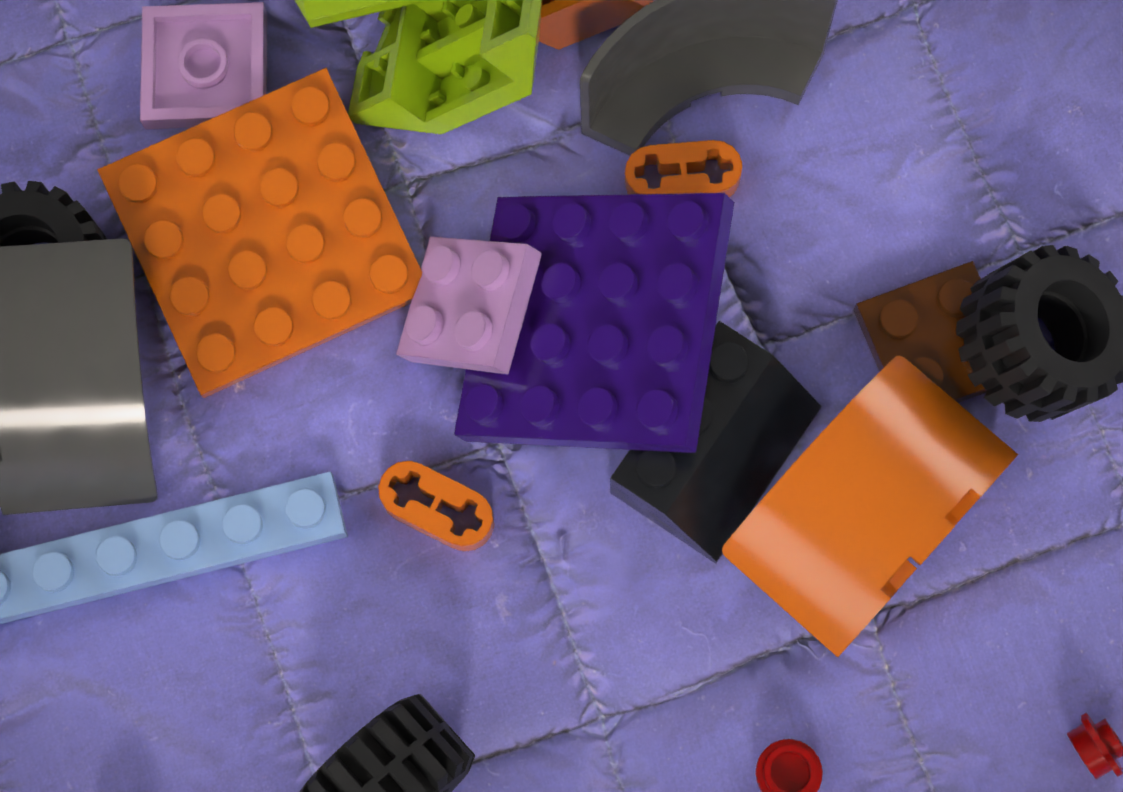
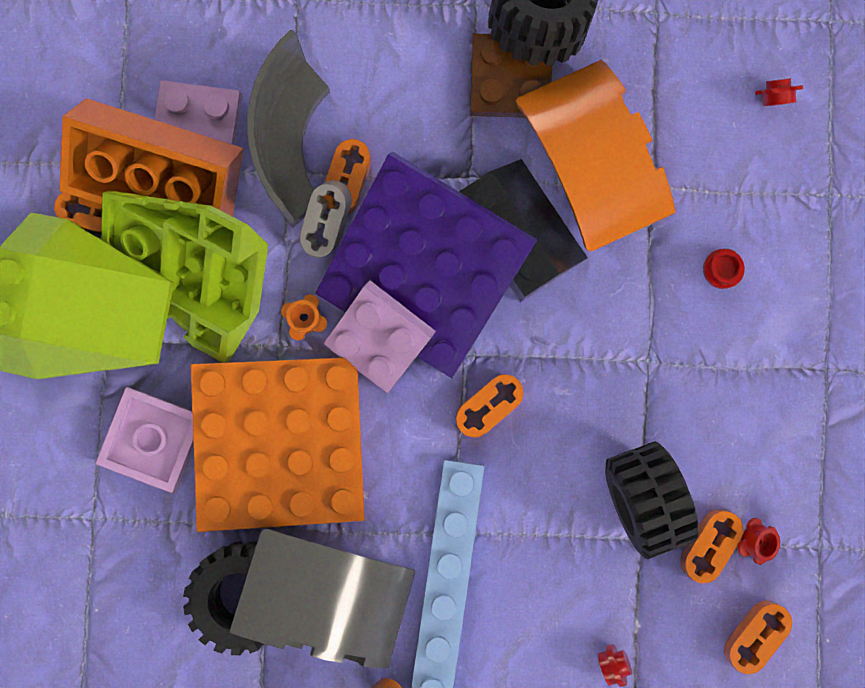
camera: 75 degrees left, 10 degrees up
none -> orange plate [281,294,327,341]
none -> light grey beam [300,180,352,258]

